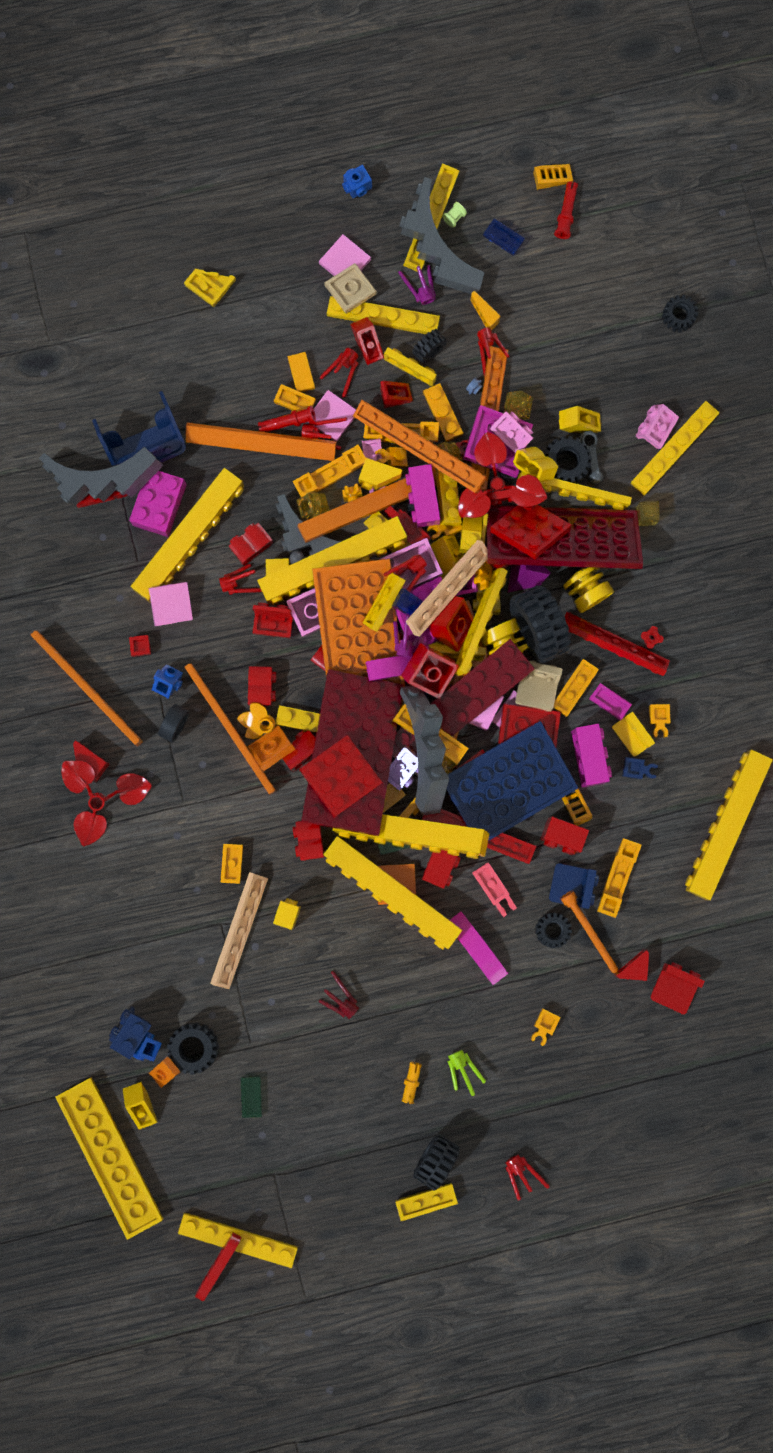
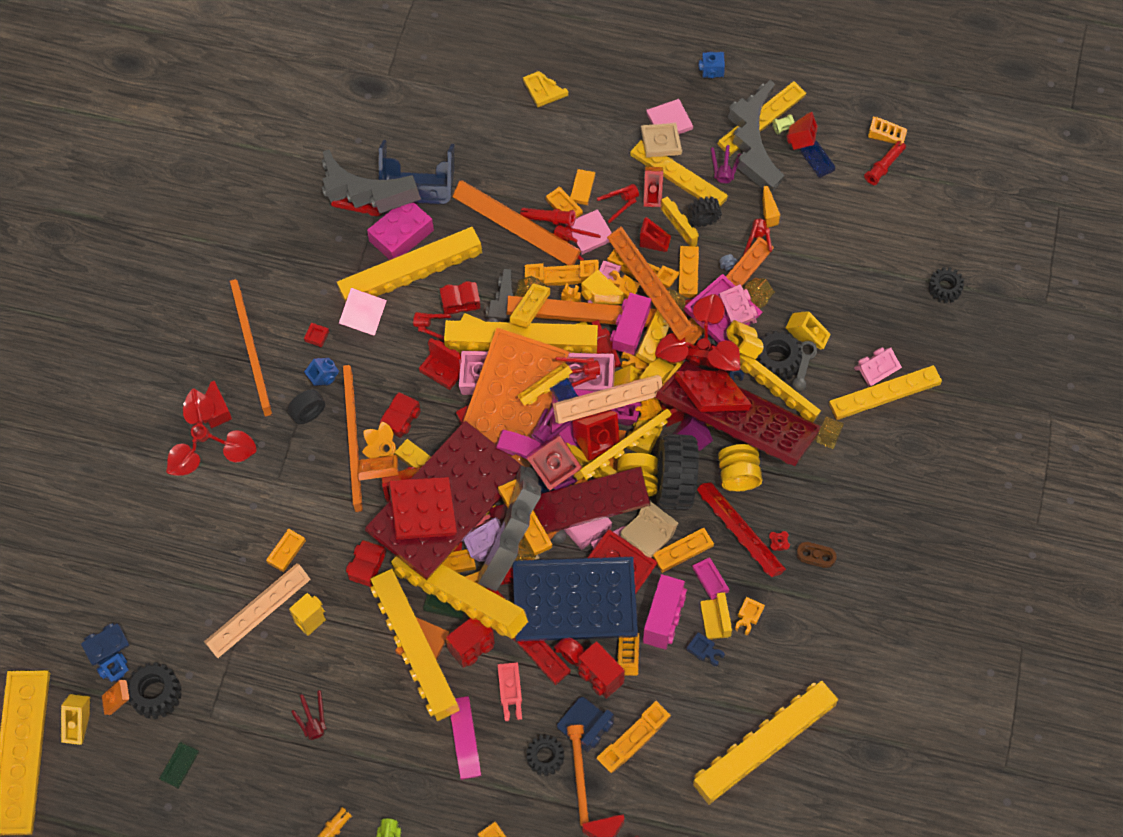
camera: 30 degrees right, 20 degrees down
none -> yellow plate [510,283,550,328]
none -> red hair [554,638,584,667]
none -> red slope [787,112,818,150]
none -> reddish brown plate [796,542,837,568]

